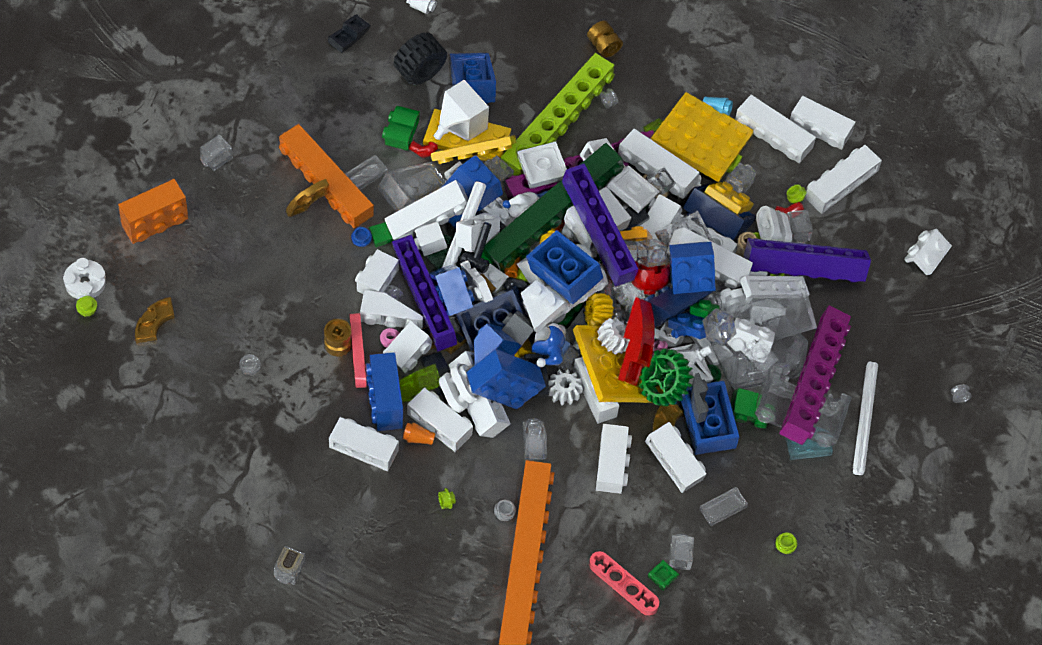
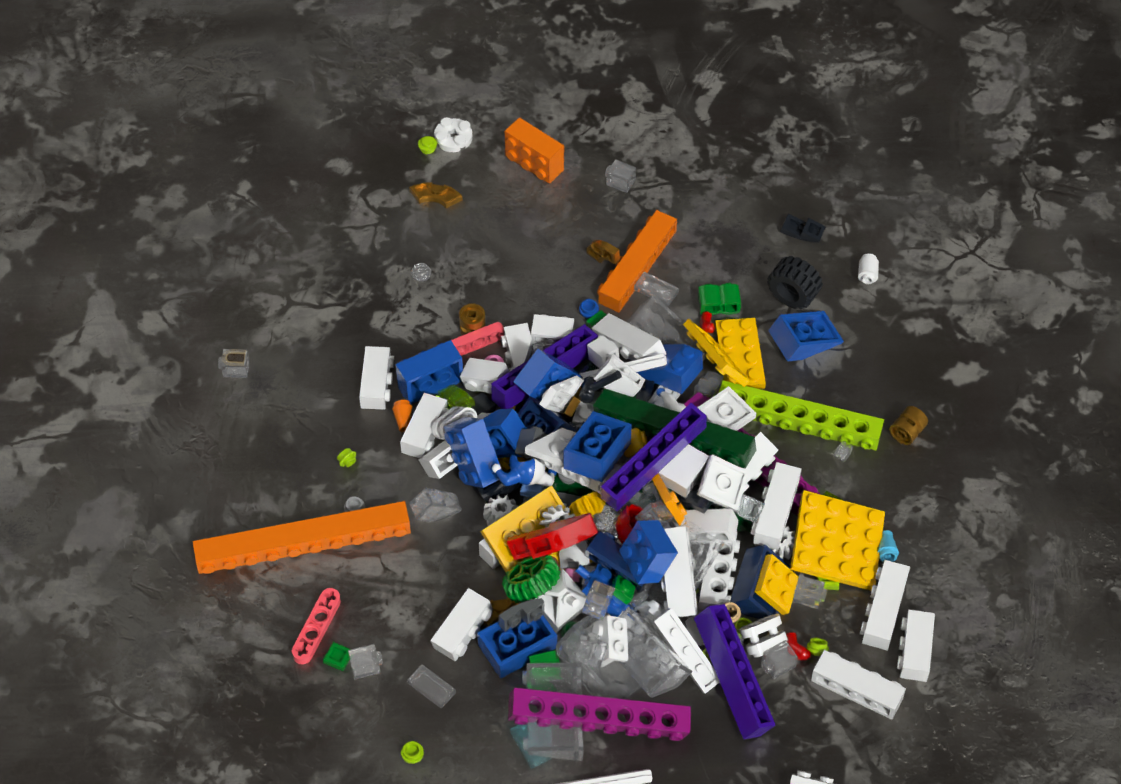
camera: 75 degrees right, 5 degrees down
white piece [433,80,489,141] -> none
white brick [596,424,632,494] -> none

